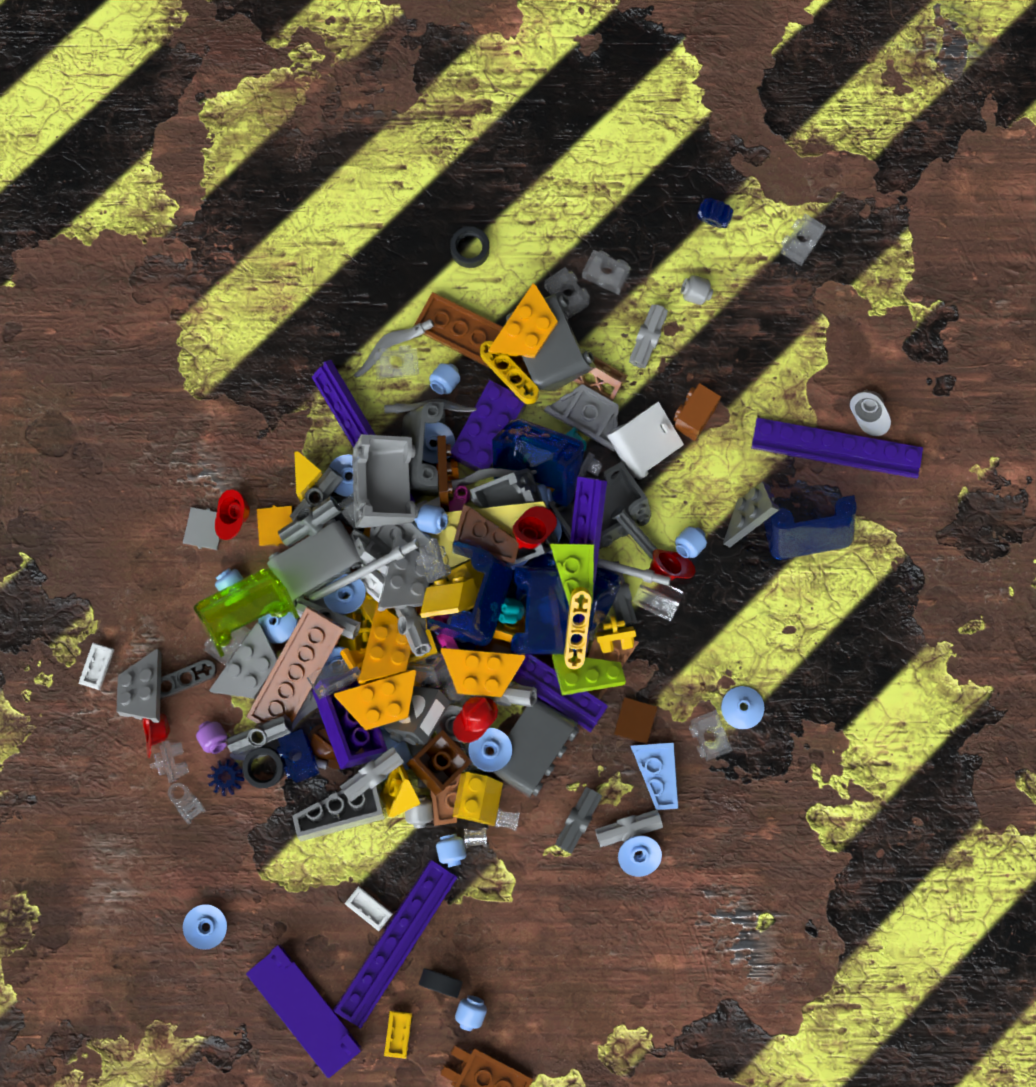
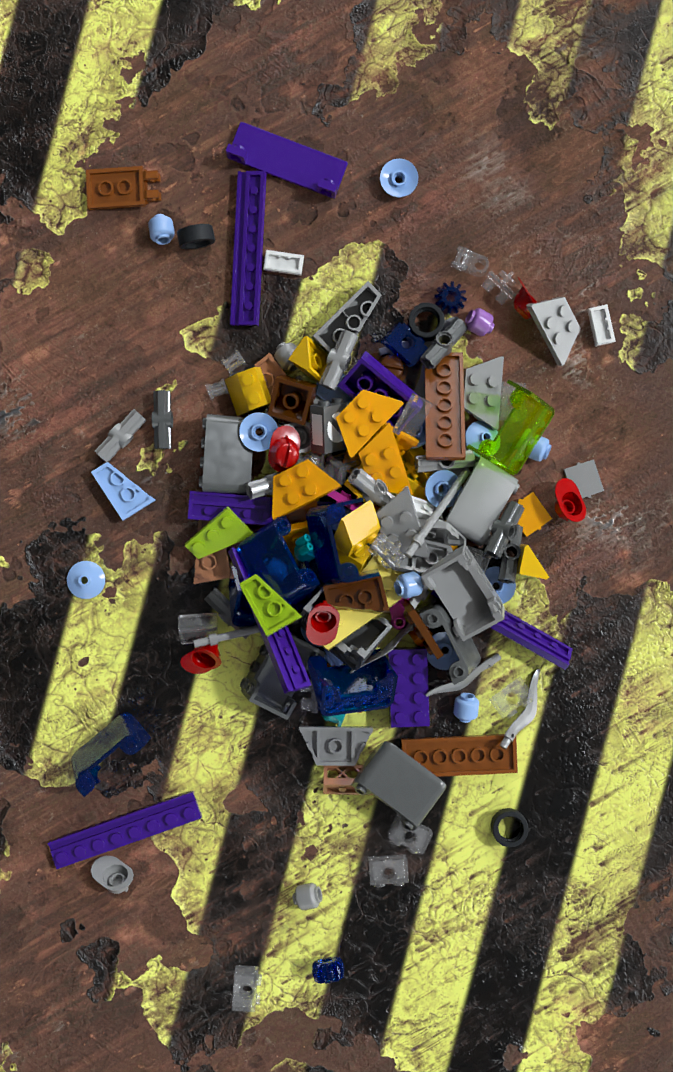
camera: 145 degrees right, 10 degrees up
dark grey beam [160,660,217,700] -> none
yellow plate [384,1010,412,1059] -> none
light blue head [436,834,467,867] -> none
yellow beam [480,341,539,404] -> none
light orange wing [488,283,558,358] -> none
yellow beam [564,587,591,669] -> none
yellow hips [595,616,636,653] -> none
white door [607,402,684,480] -> none
dark grey axle [611,506,658,560] -> none
reddish brown piece [614,697,657,744] -> none
light blue dish [618,835,662,877] -> none
light grey piece [629,304,668,368] -> none
dark orange brick [673,383,721,441] -> none
light blue head [675,527,707,558] -> none
clear brick [689,710,733,762] -> none
dark grey wing [723,482,779,547] -> none

